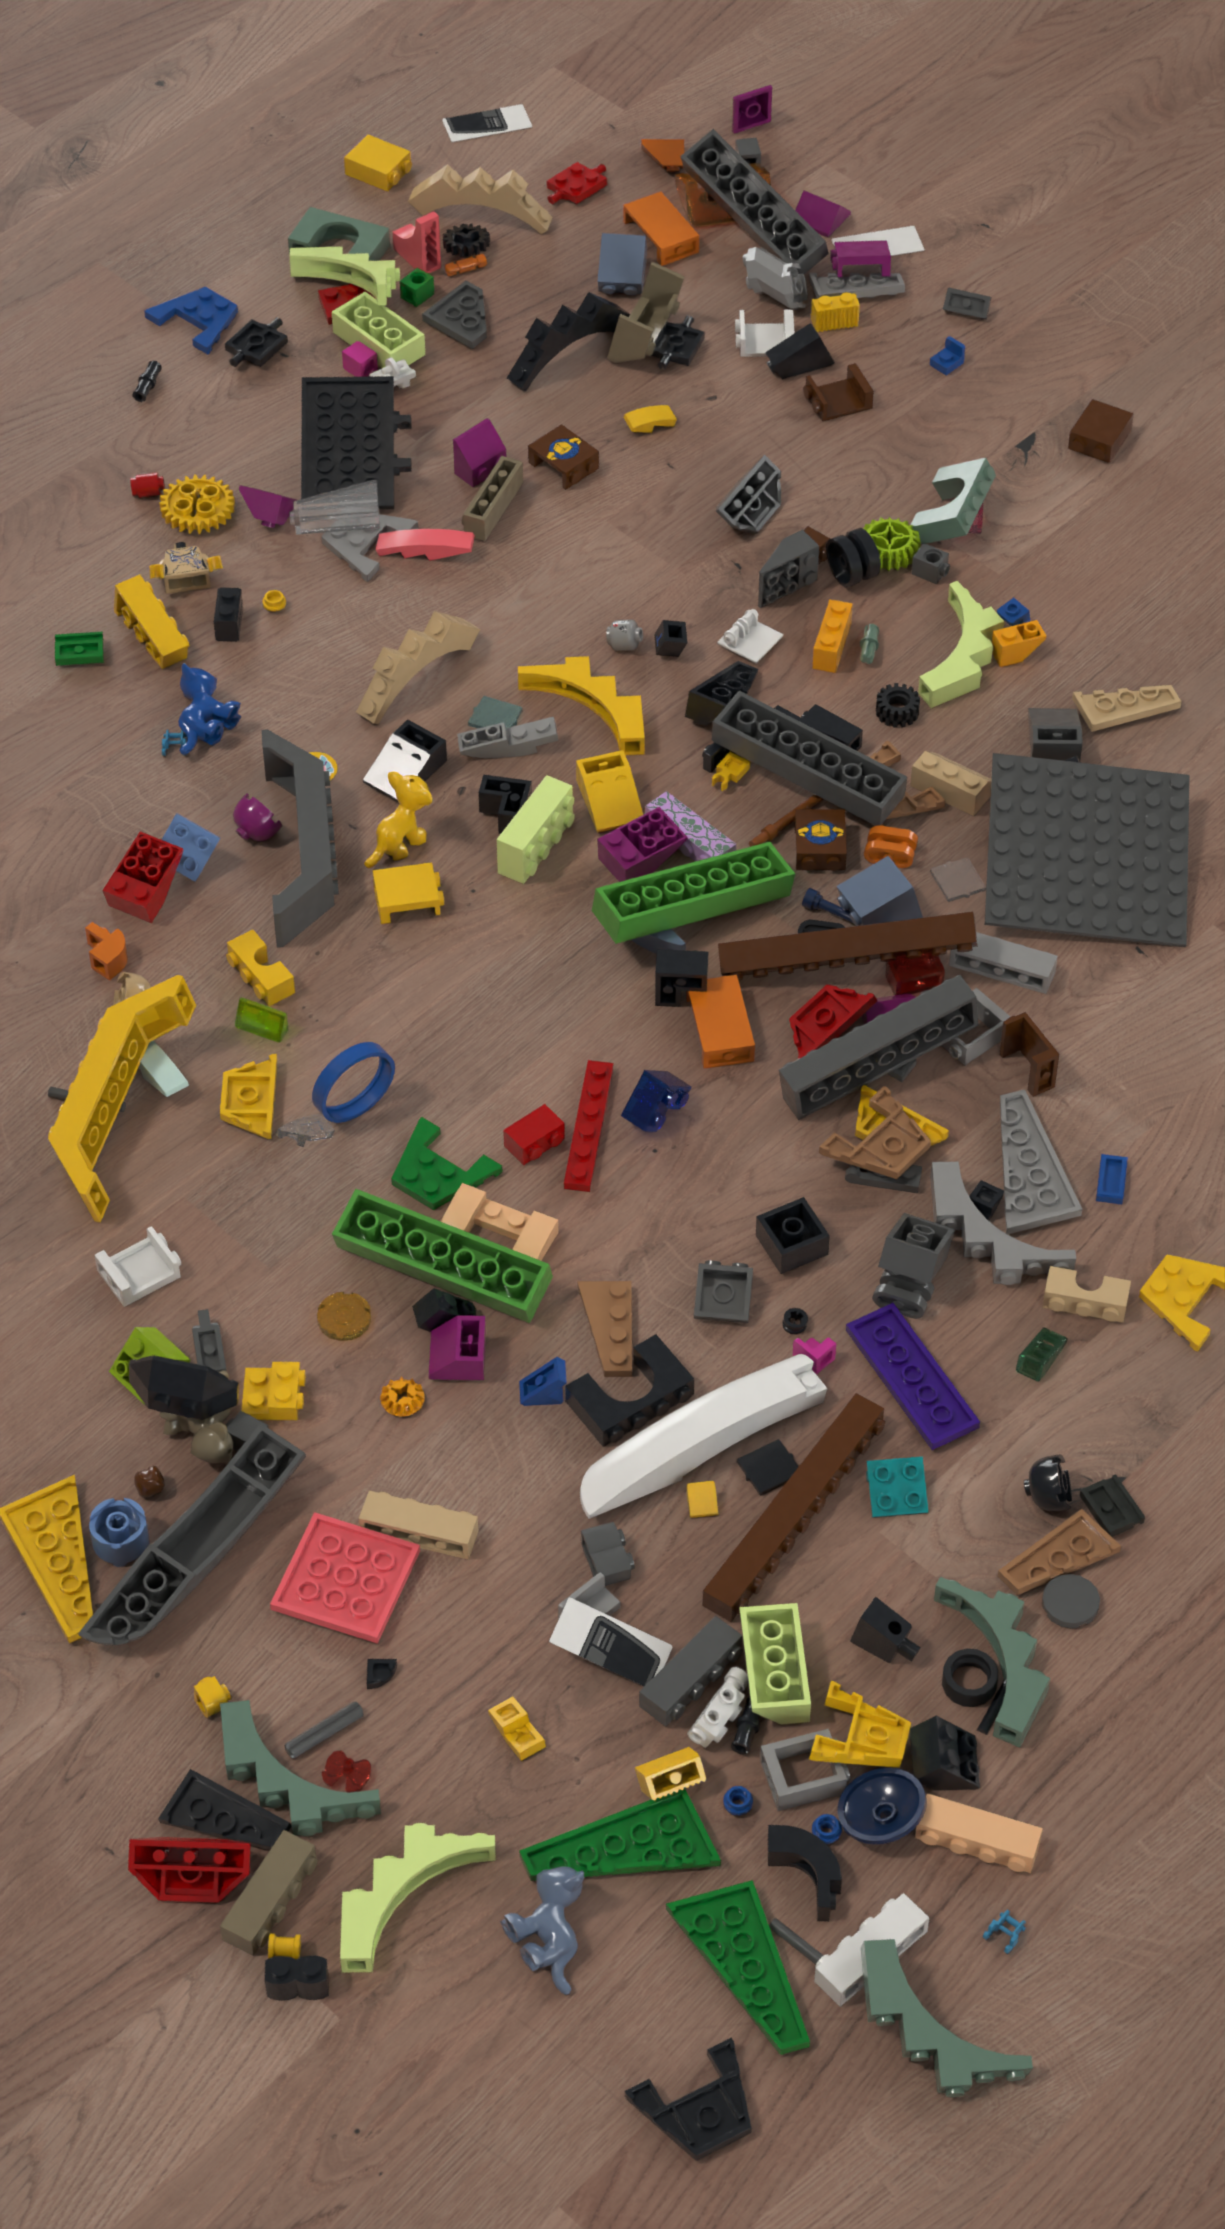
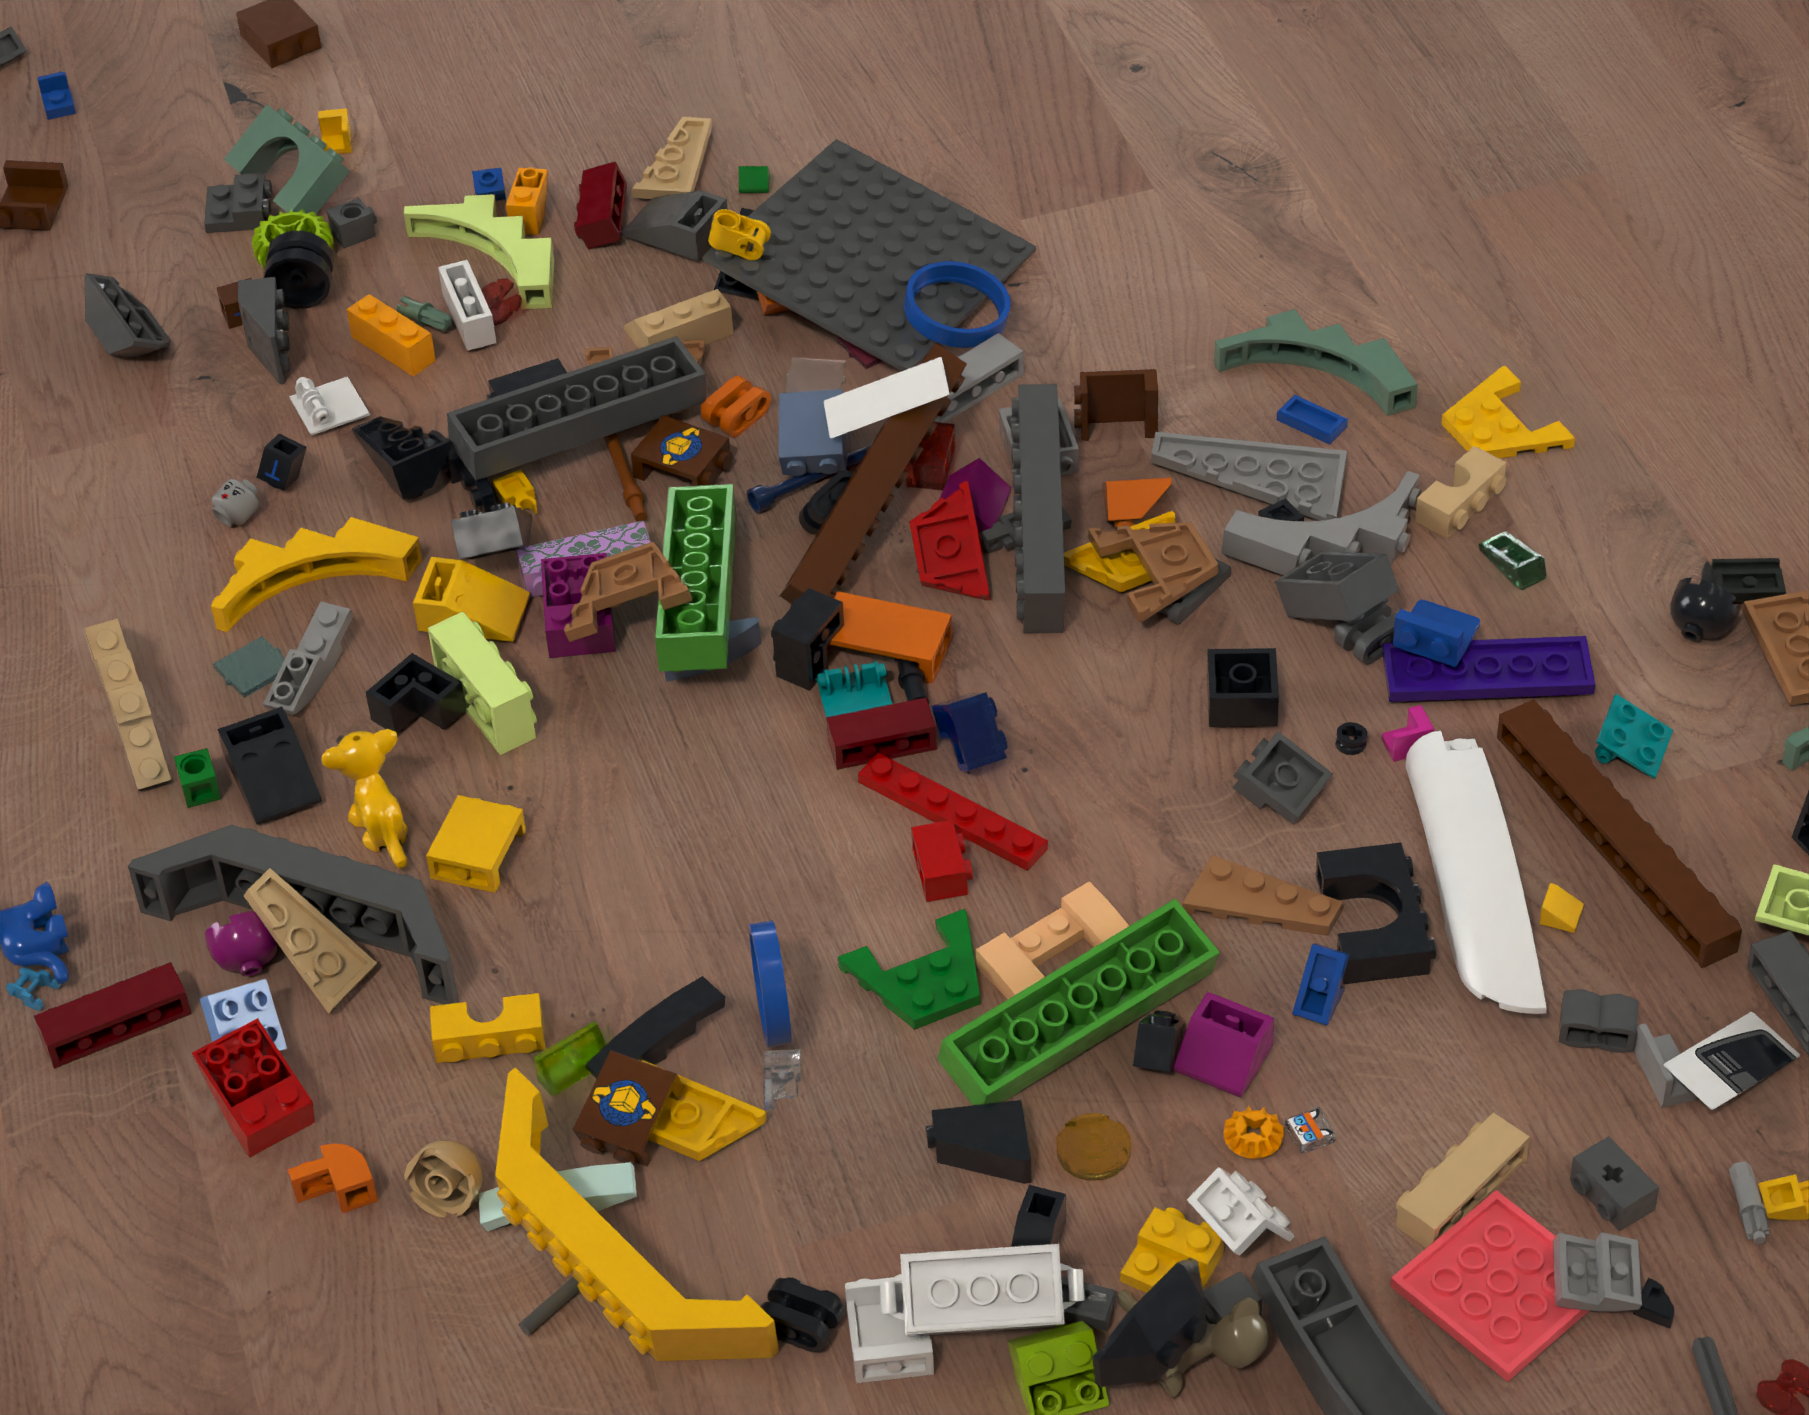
camera: 60 degrees left, 5 degrees down
black piece [737,1439,798,1496] -> none
black tyre [876,683,920,728] -> none
none -> dark red brick [33,962,192,1069]
none -> green brick [174,748,221,808]
none -> dark grey plate [204,173,272,233]
none -> tan wing [244,868,377,1014]
none -> yellow panel [318,108,352,154]
none -> white brick [438,260,496,351]
none -> slope [451,503,533,561]
none -> clear red piece [481,278,522,326]
none -> medium nougat wing [564,541,693,642]
none -> reddish brown panel [573,1050,685,1167]
none -> dark red brick [574,161,627,249]
none -> black slope [586,976,726,1079]
none -> yellow piece [708,209,771,260]
none -> green slope [738,166,770,193]
none -> black brick [760,1277,844,1353]
none -> teal hinge [816,661,892,717]
none -> white sticker [824,357,949,438]
none -> dark red brick [826,698,937,770]
none -> white container [880,1244,1085,1337]
none -> black pin [895,658,929,705]
none -> blue piece [903,261,1011,348]
none -> black slope [925,1100,1032,1184]
none -> black slope [1011,1185,1066,1247]
none -> orange slope [1102,478,1172,527]
none -> white bracket [1187,1167,1295,1256]
none -> sand green arch [1214,309,1418,416]
none -> tile [1285,1107,1336,1154]
none -> blue bracket [1393,600,1480,667]
none -> light grey slope [1553,1232,1642,1311]
none -> dark grey brick [1570,1136,1659,1231]
none -> light grey piece [1729,1161,1771,1244]

